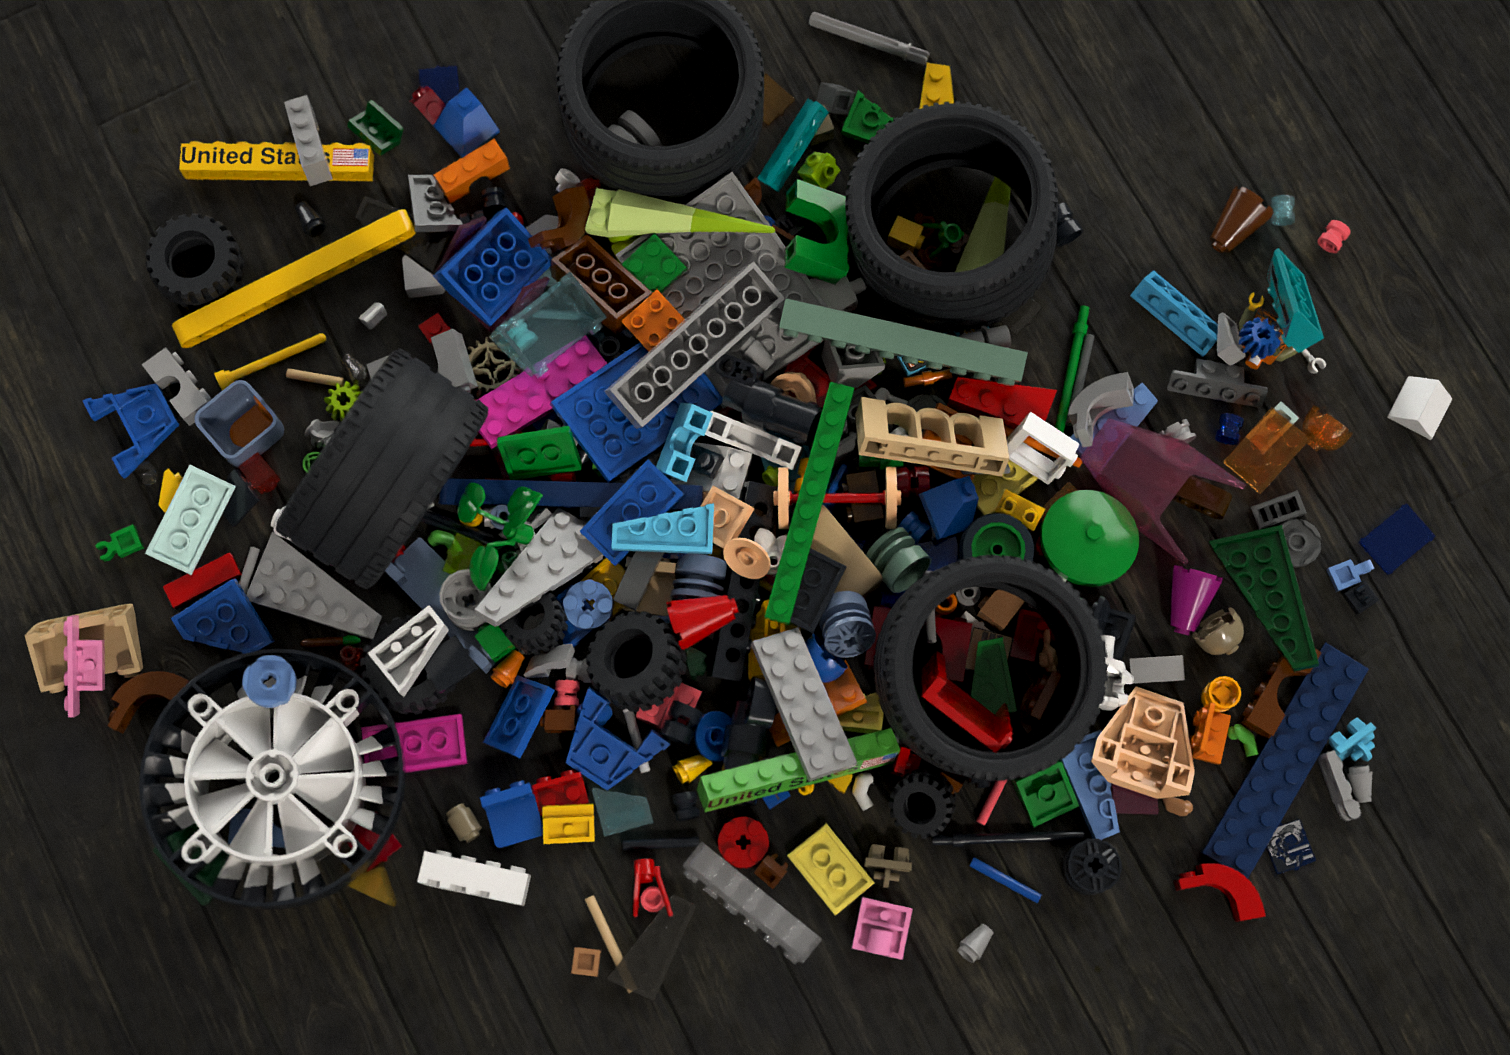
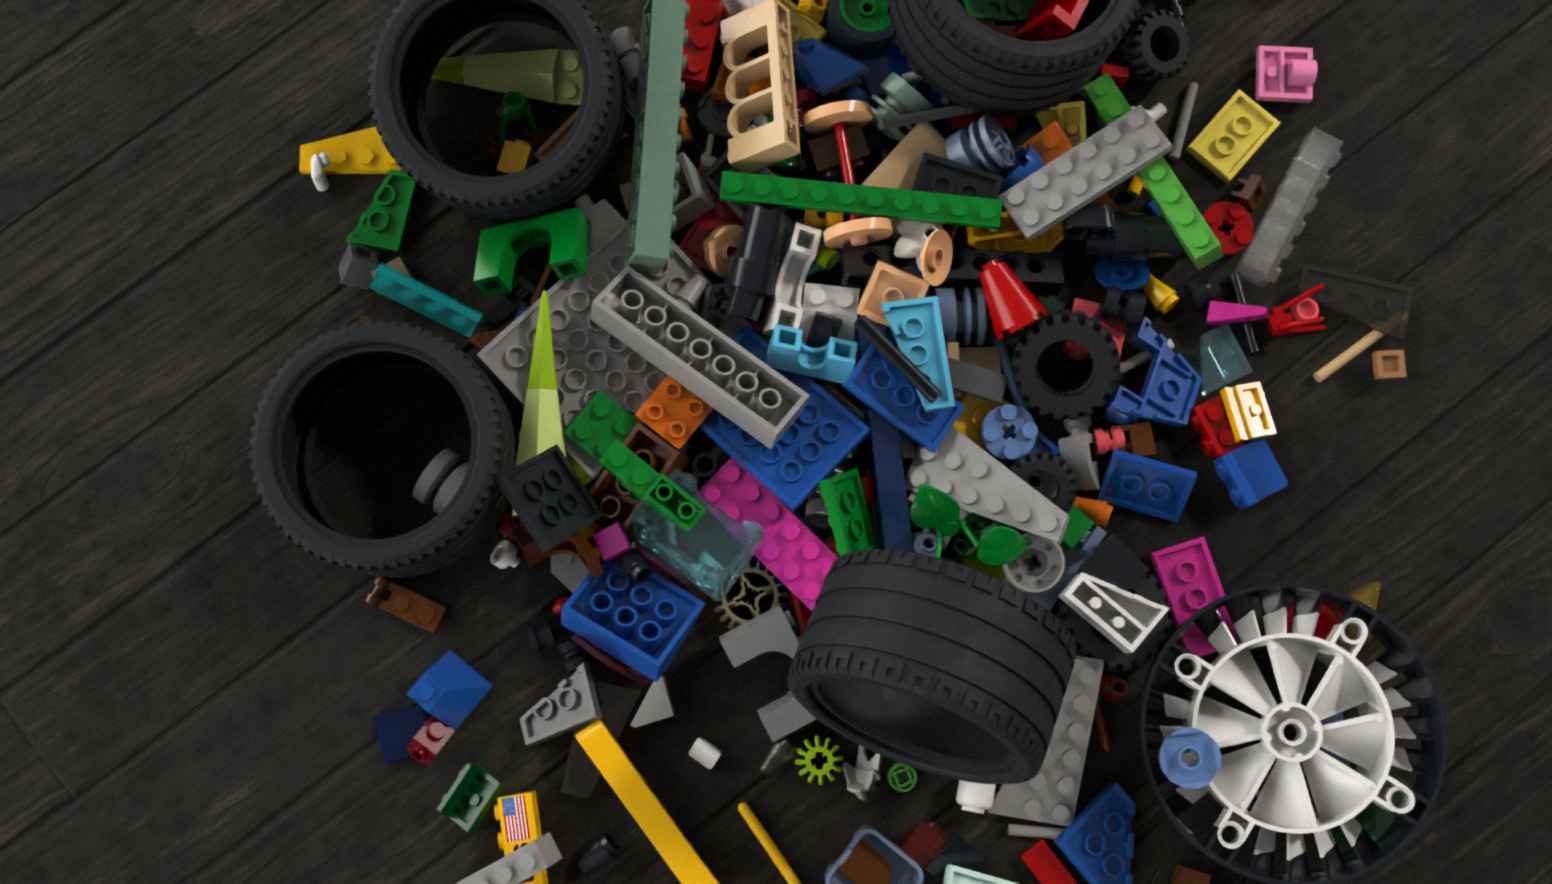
camera: 95 degrees left, 5 degrees up
tan piece [286,369,344,387] -> none
white wedge [417,850,531,906] -> none
red bracket [418,313,451,348] -> none
orange arch [434,139,510,204] -> none
dark tan brick [446,803,482,843] -> none
lime brick [797,152,841,189] -> none
light grey axle [809,12,929,65] -> none
dark tan hips [864,844,912,888] -> none
none -> white arm [311,152,331,191]
none -> reddish brown plate [364,576,448,633]
none -> black plate [495,444,604,554]
none -> magenta tile [593,522,632,561]
none -> green slope [598,440,707,533]
none -> black cone [617,548,653,584]
none -> black axle [854,315,941,403]
none -> dark grey bar [878,104,976,130]
none -> light grey bar [1169,82,1199,161]
none -> dark pink slope [1207,301,1269,326]

